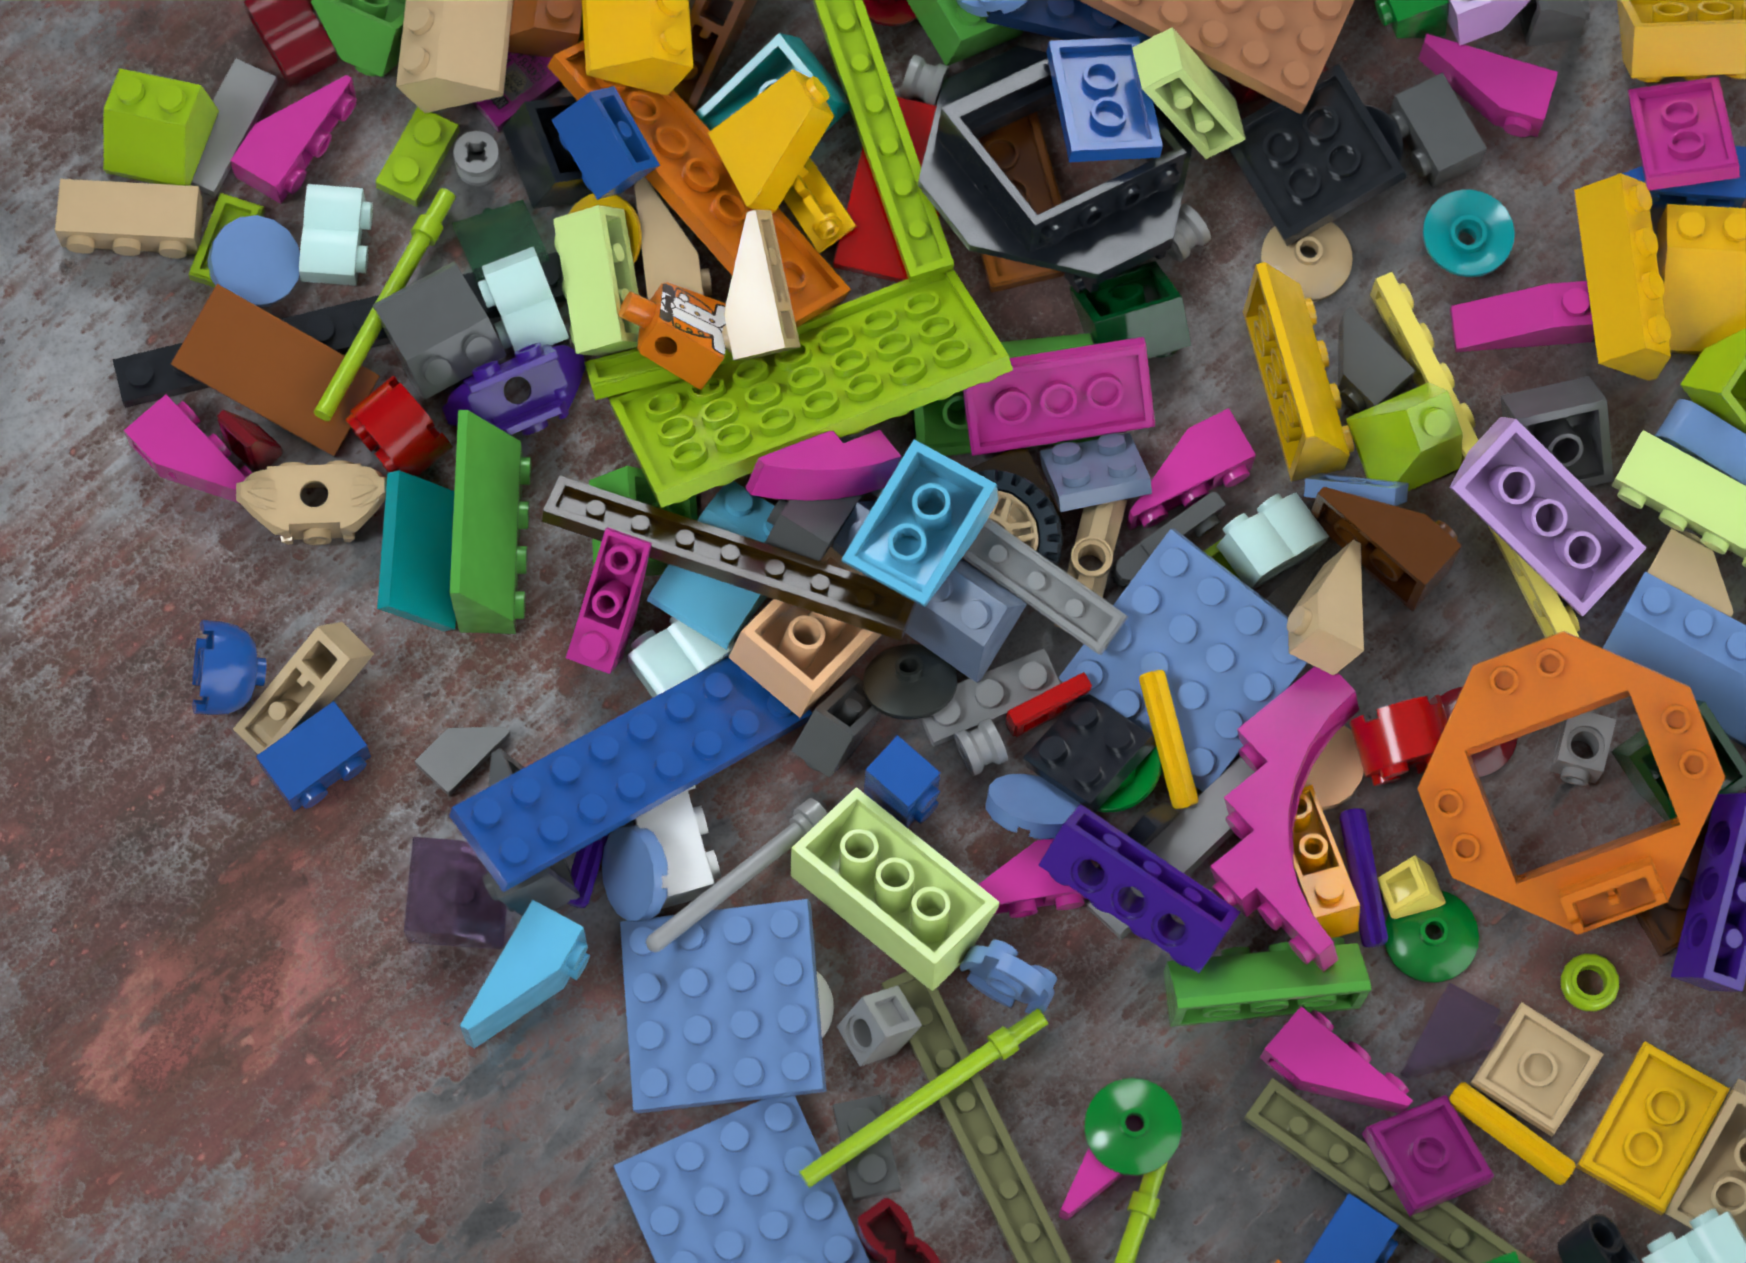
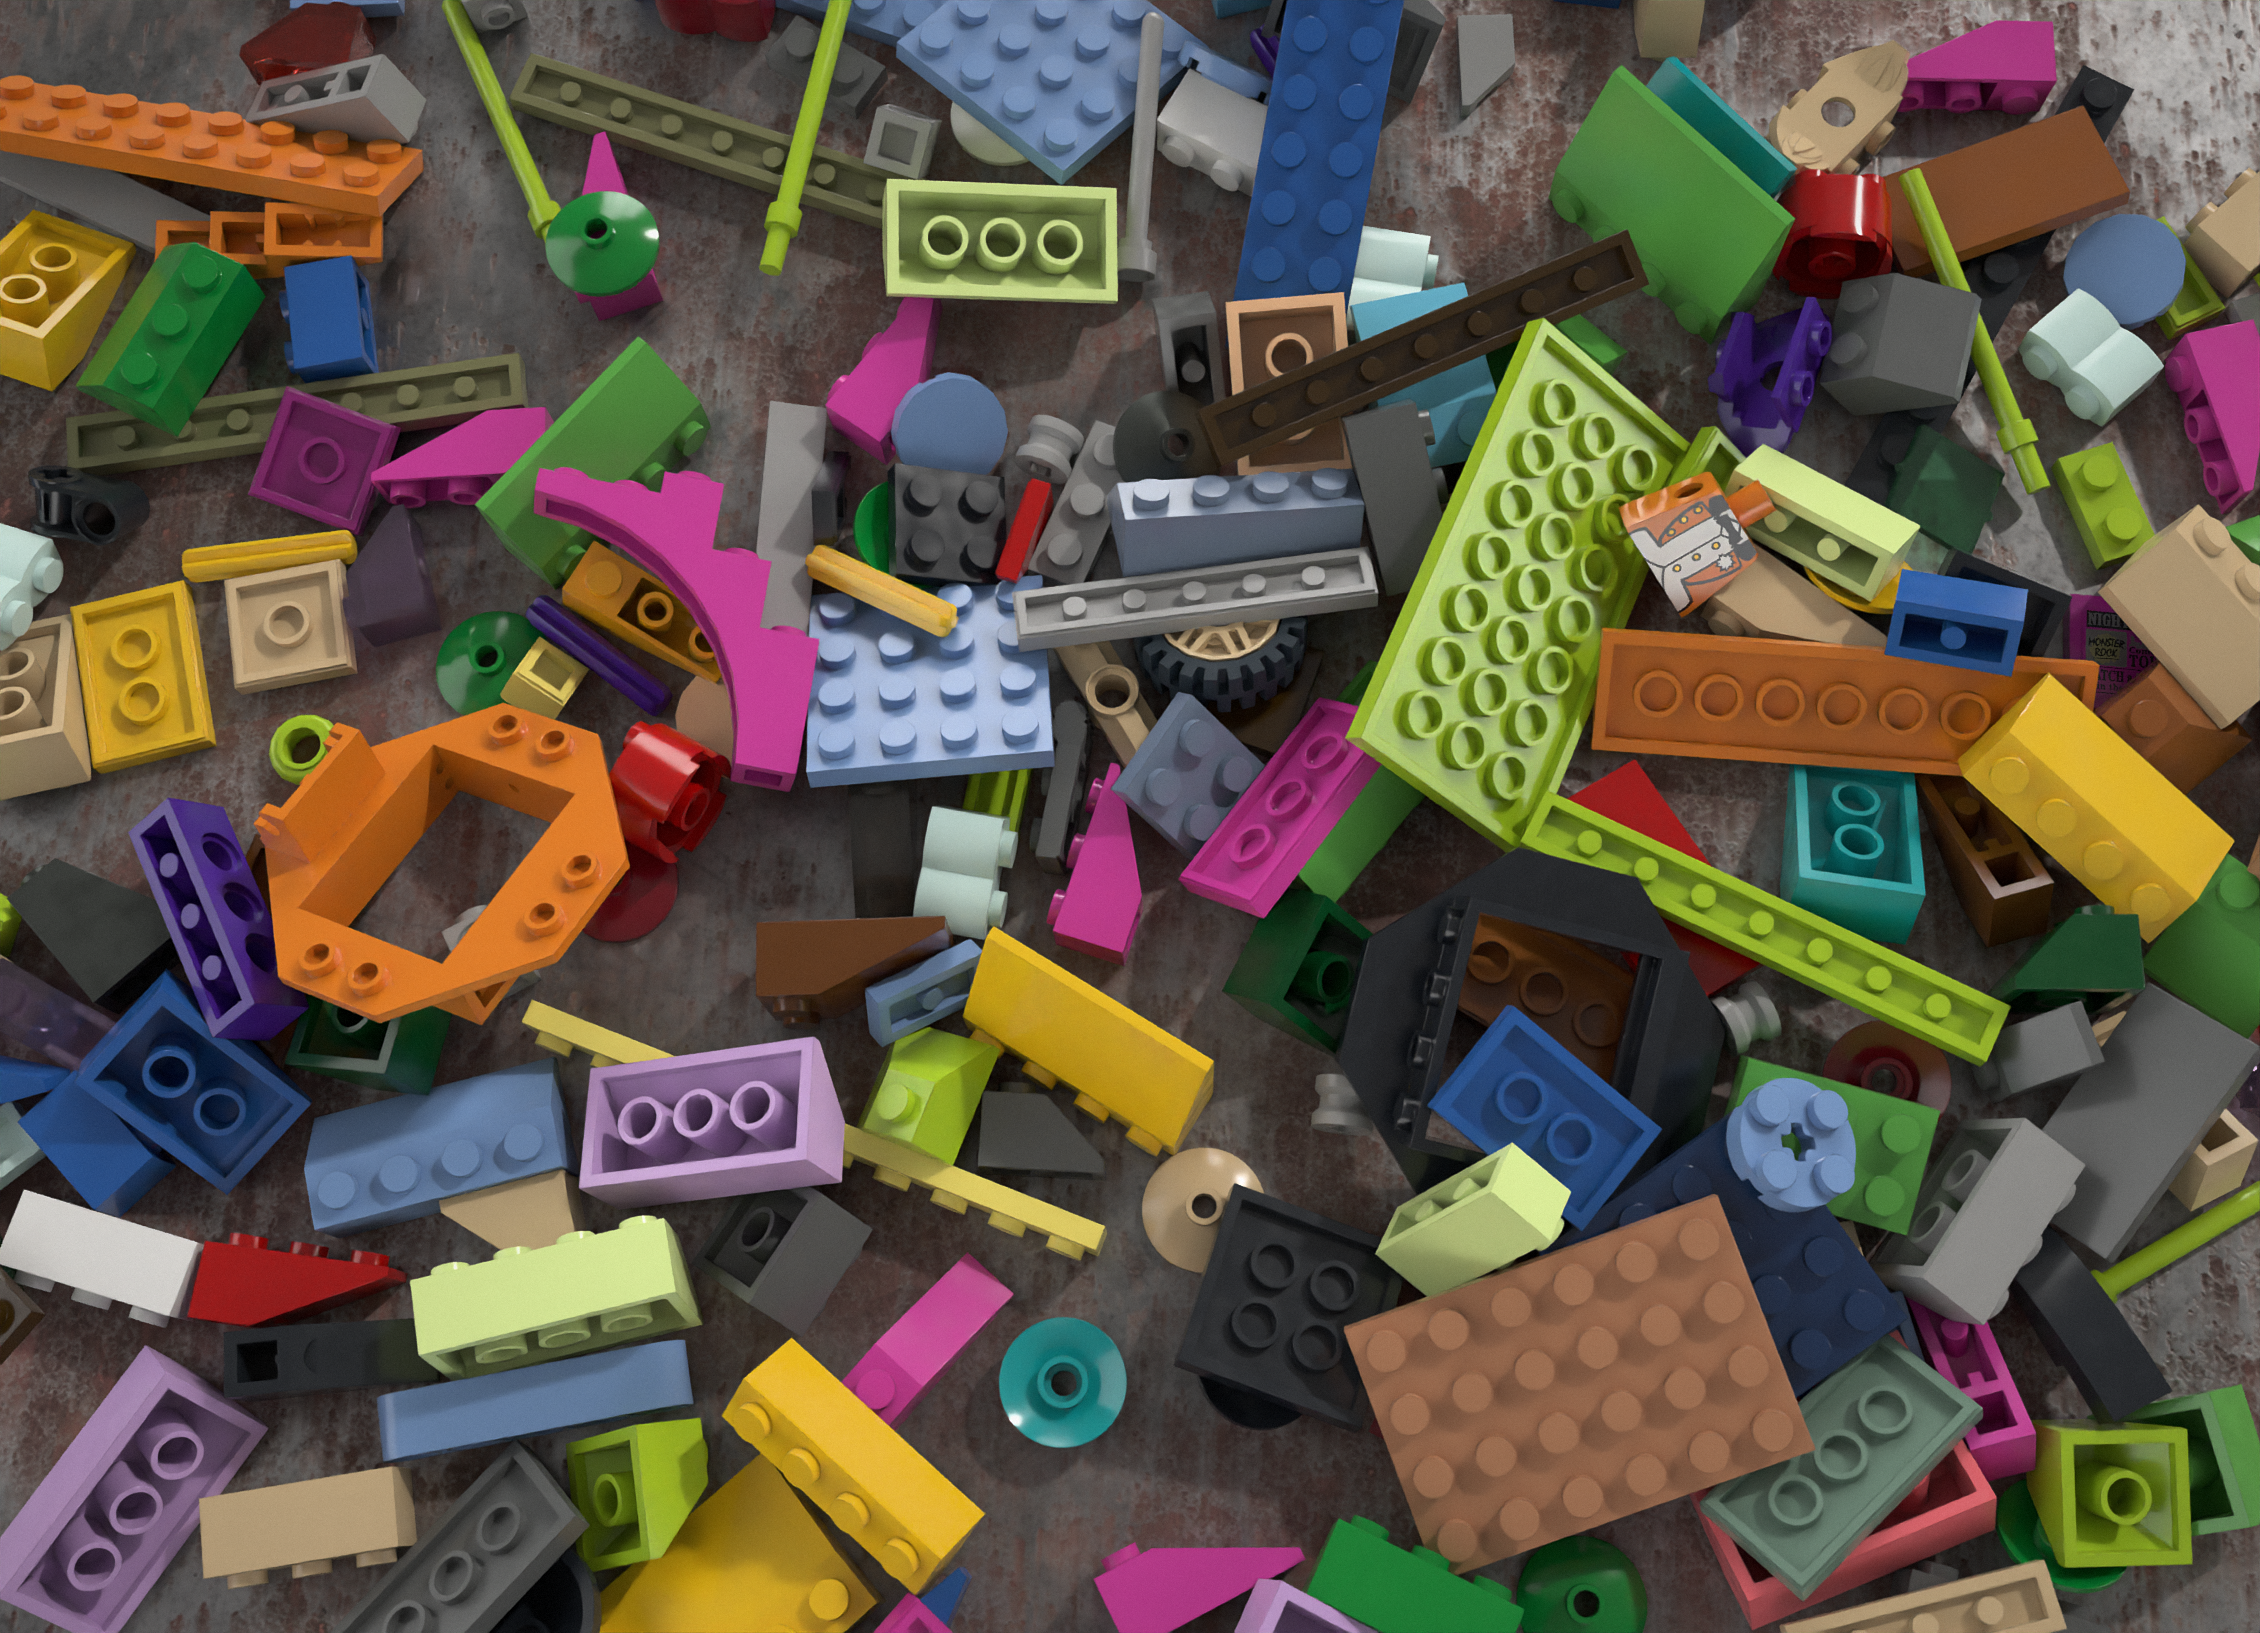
camera: 145 degrees right, 0 degrees up
dark red slope [217,409,283,472] -> none
light grey wheel [453,130,501,187] -> none
light aqua brick [478,246,569,352] -> none
dark pink slope [566,527,652,674] -> none
yellow slope [708,69,834,214] -> none
slope [722,210,801,360] -> none
dark pink slope [746,430,902,501] -> none
yellow hinge [783,157,857,253] -> none
medium azure slope [841,440,998,607] -> none
blue brick [864,735,941,828] -> none
medium blue plate [960,940,1057,1013] -> none
dark purple brick [1038,804,1241,973] -> none
tan slope [1287,540,1364,675] -> none
dark grey brick [1389,73,1487,188] -> none

